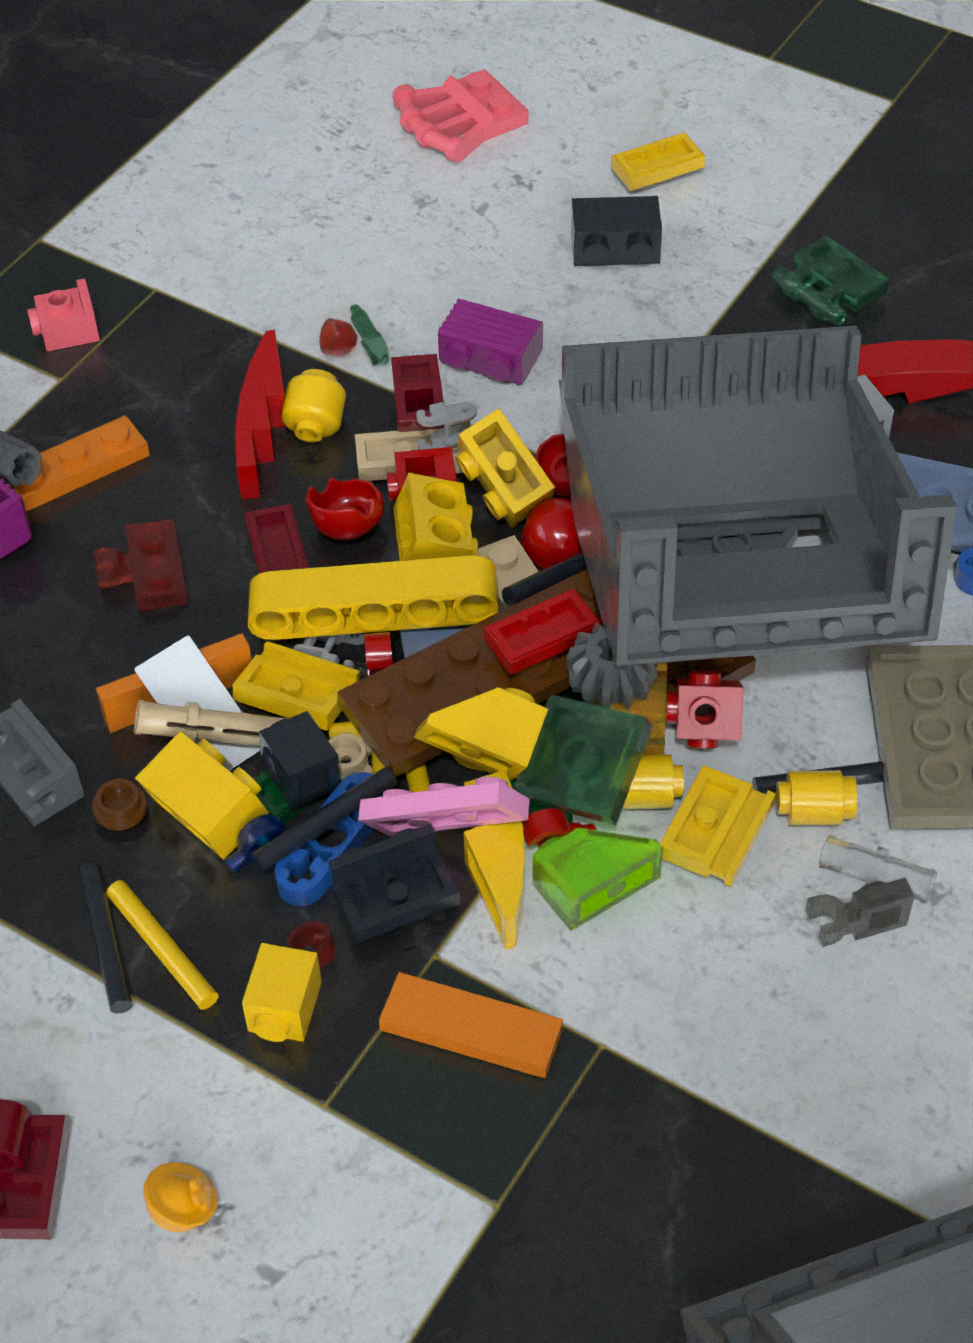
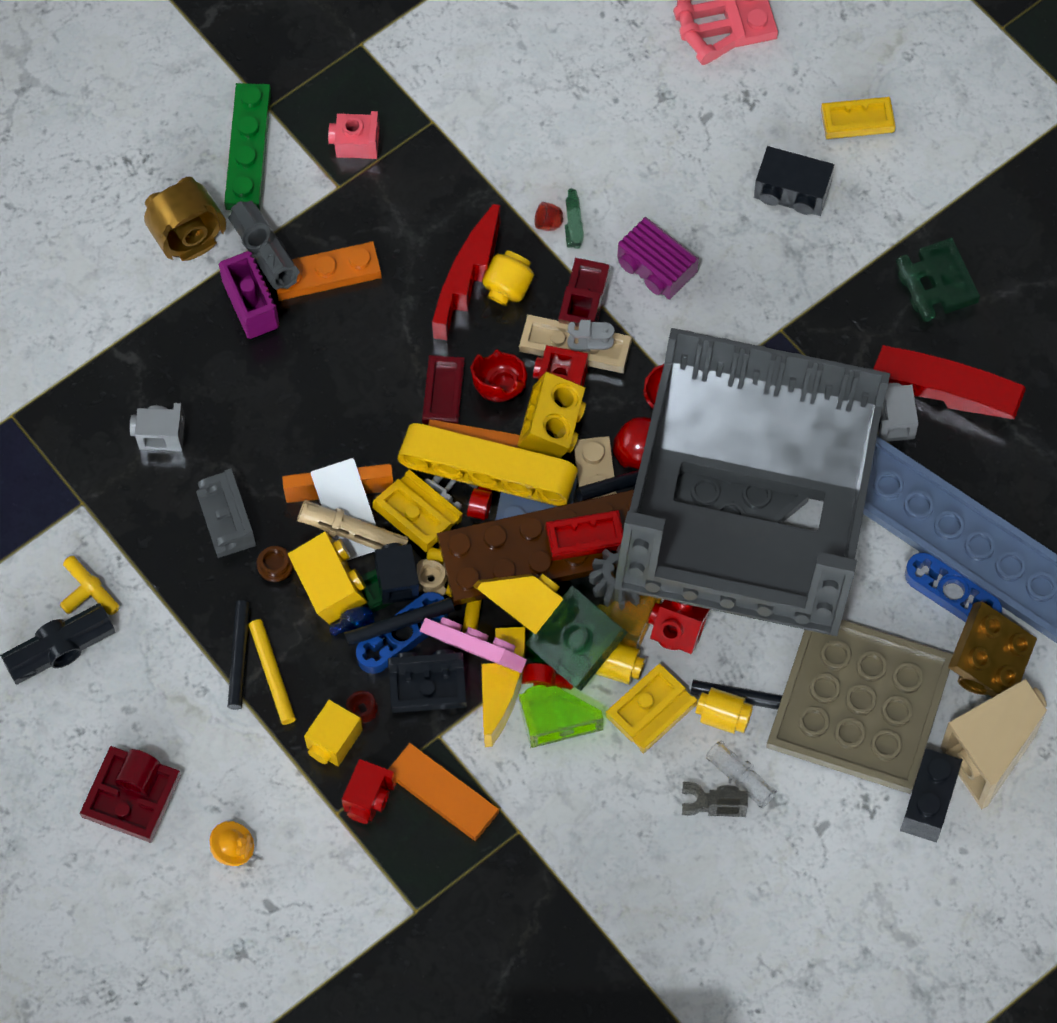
camera: 20 degrees right, 15 degrees up
clear red plate [93,519,188,611] -> none
yellow brick [455,408,555,528] -> none
none -> red brick [342,759,396,824]

